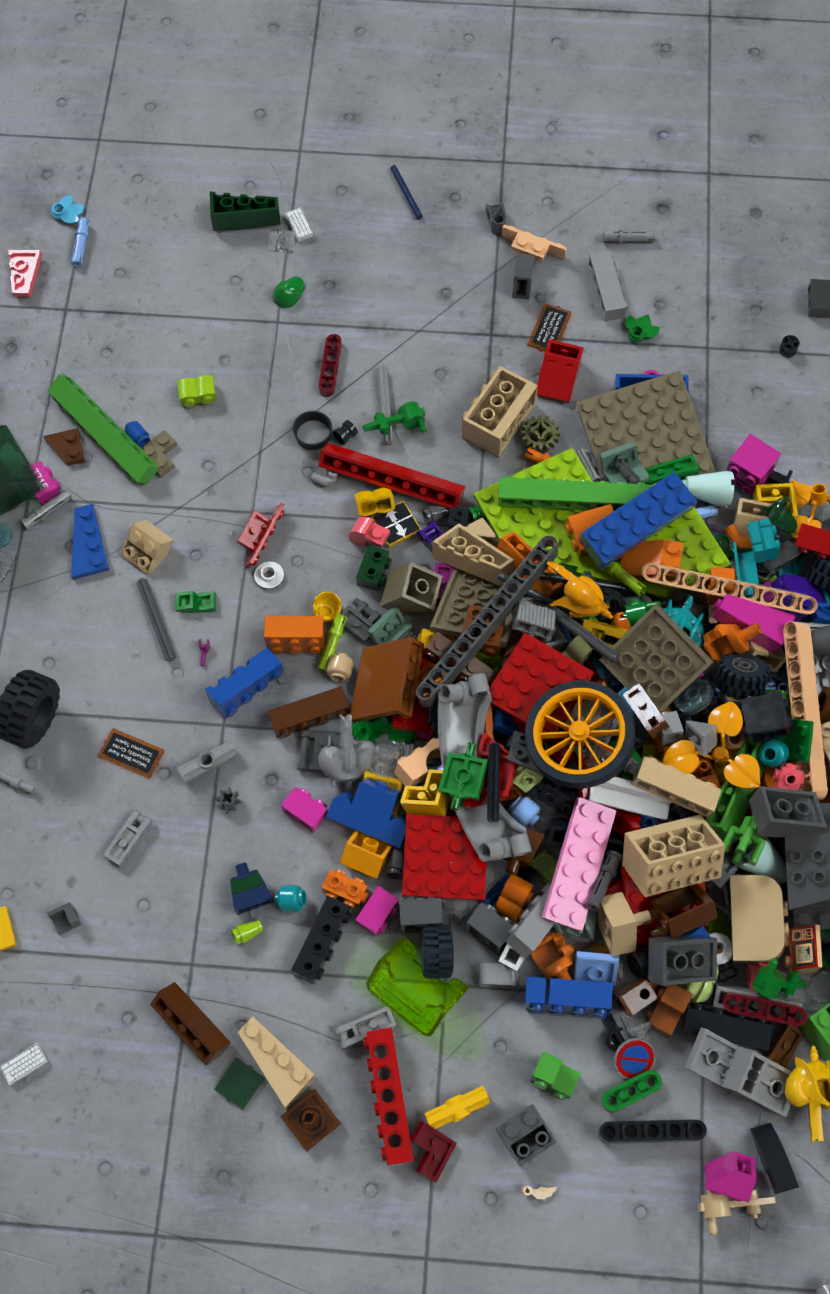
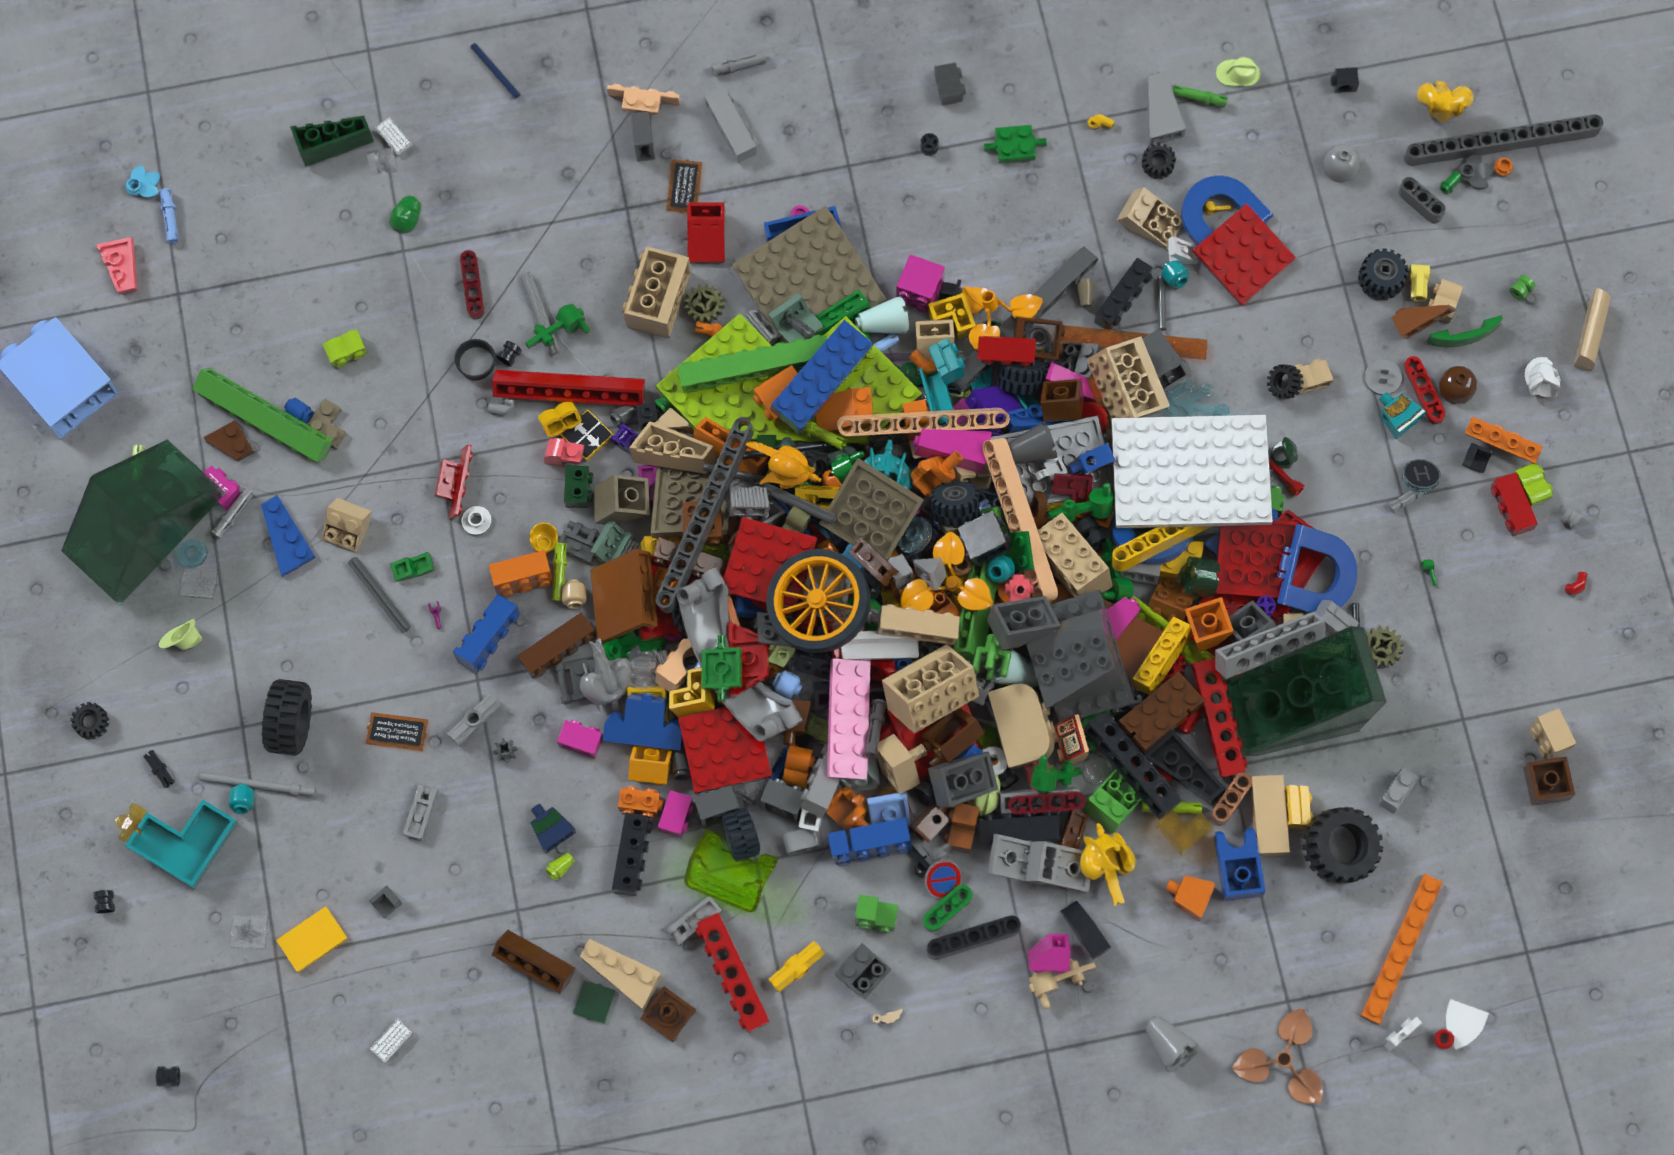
camera: 15 degrees left, 5 degrees up
teal head [275,885,307,912] -> none
dark red plate [410,1121,457,1183] -> none
dark grey piece [485,201,506,235] -> none
black axle [487,743,501,823] -> none
green plate [625,315,660,342] -> none
dark green piece [763,496,798,533] -> none

